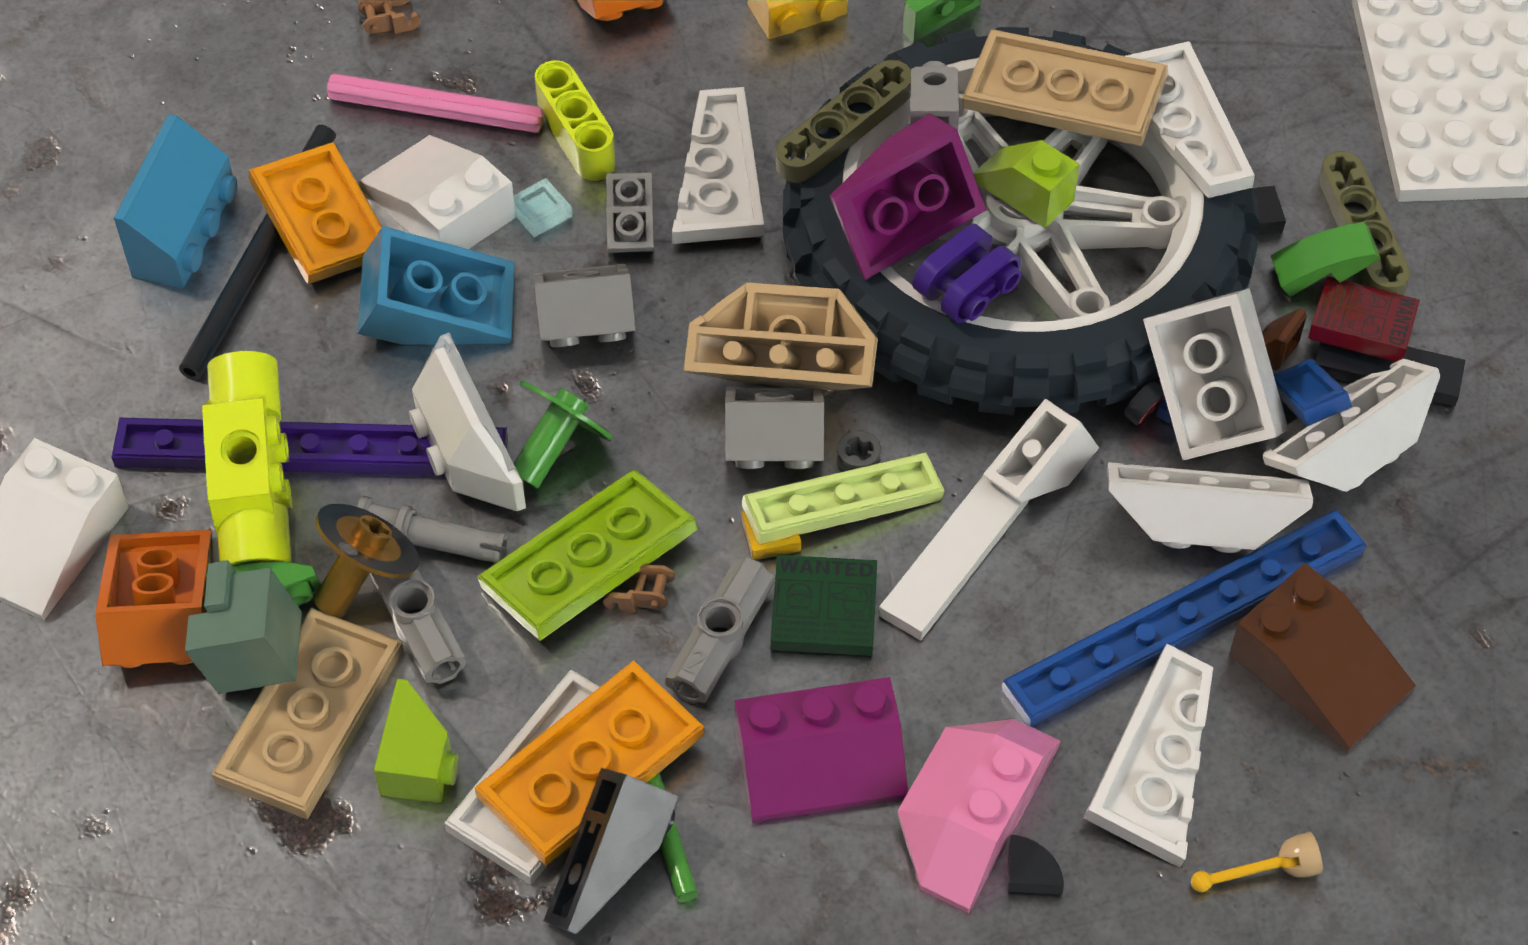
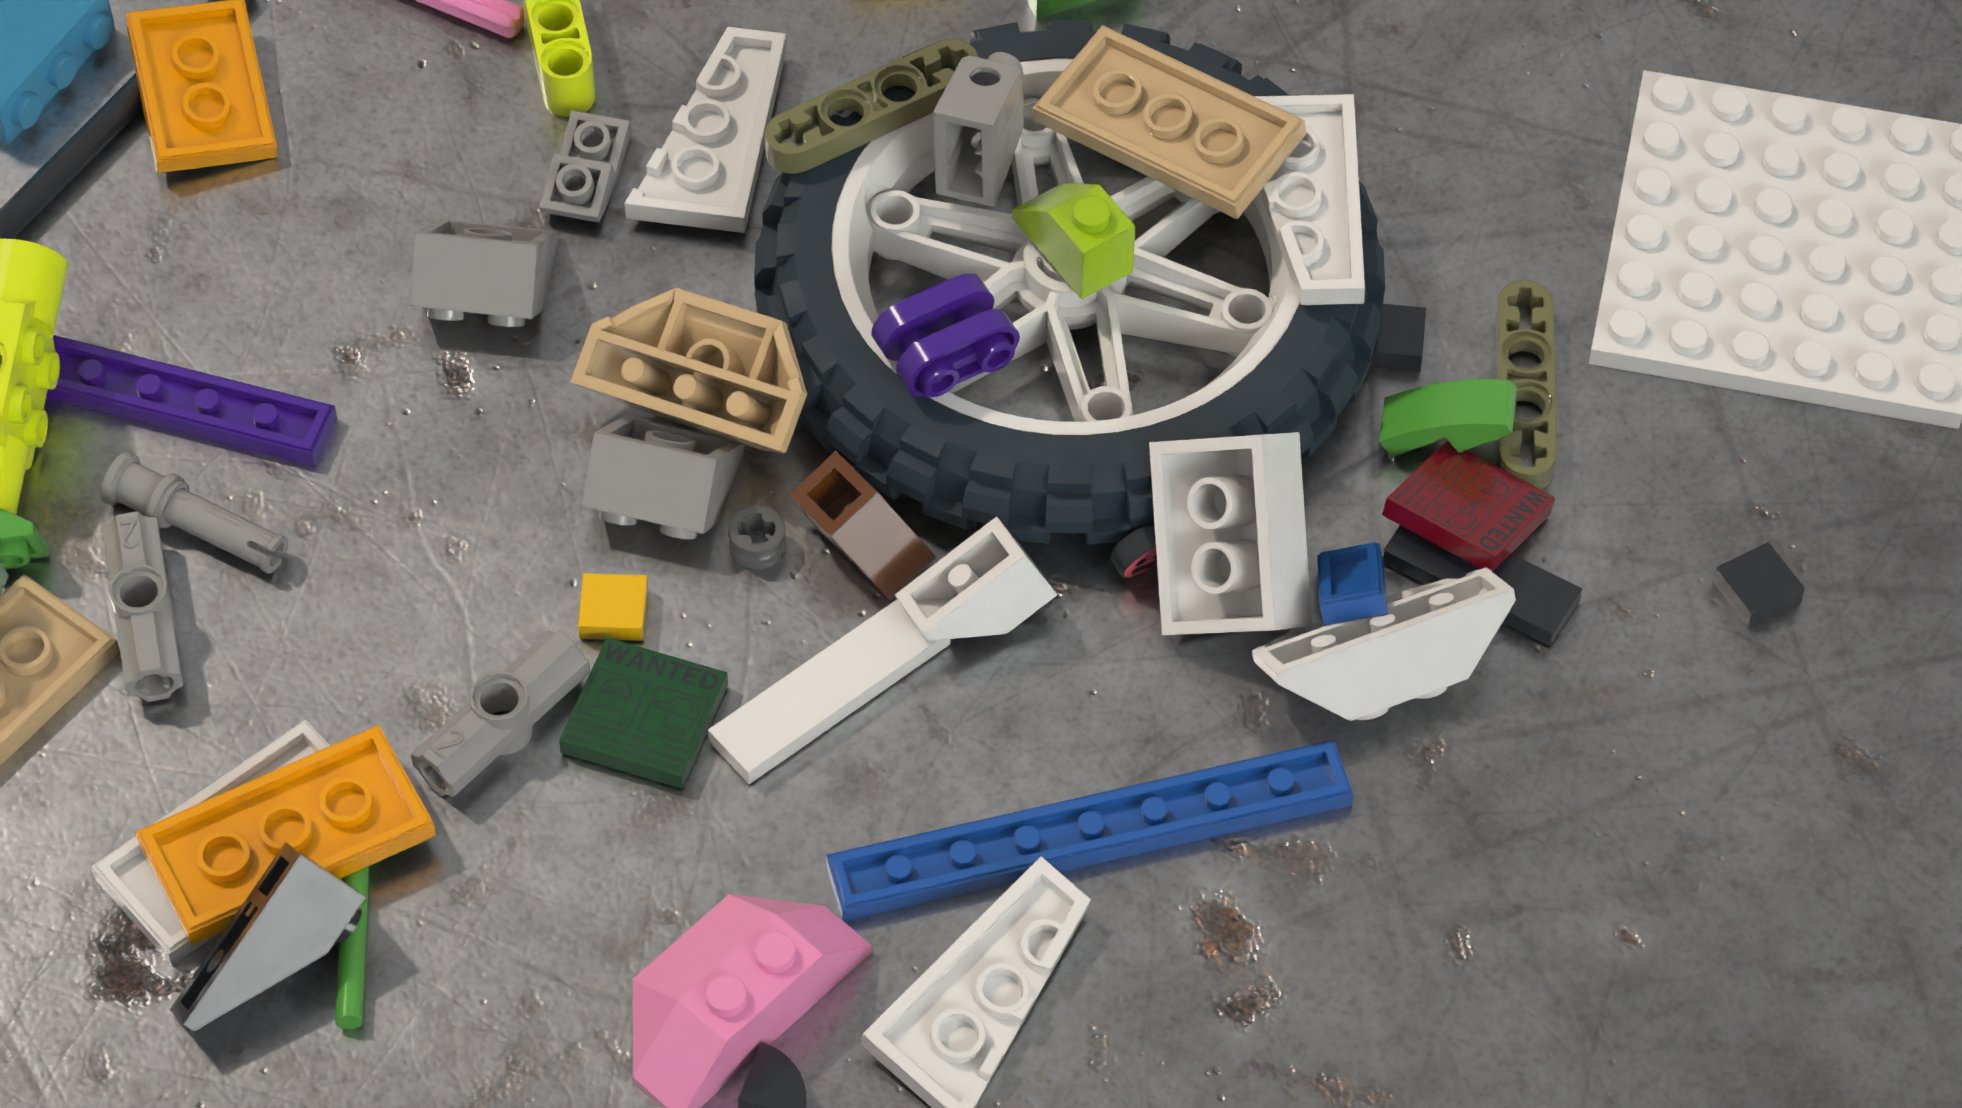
camera: 15 degrees right, 0 degrees up
pearl gold piece [313,504,419,617] -> none
dark azure slope [357,226,515,345] -> none
white slope [358,135,516,249] -> none
lime slope [374,679,459,804] -> none
white wedge [409,333,526,511] -> none
lime tile [477,469,698,641] -> none
clear light blue tile [513,178,572,238] -> none
bright green piece [513,380,613,489] -> none
medium nougat piece [603,564,675,613] -> none
magenta slope [734,677,908,823] -> none
yellowish green tile [742,452,945,545] -> none
magenta slope [830,114,986,280] -> none
white wedge [1107,462,1313,553] -> none
reddish brown slope [1229,563,1415,752] -> none
reddish brown slope [1262,308,1307,371] -> none
none -> reddish brown slope [789,450,936,602]

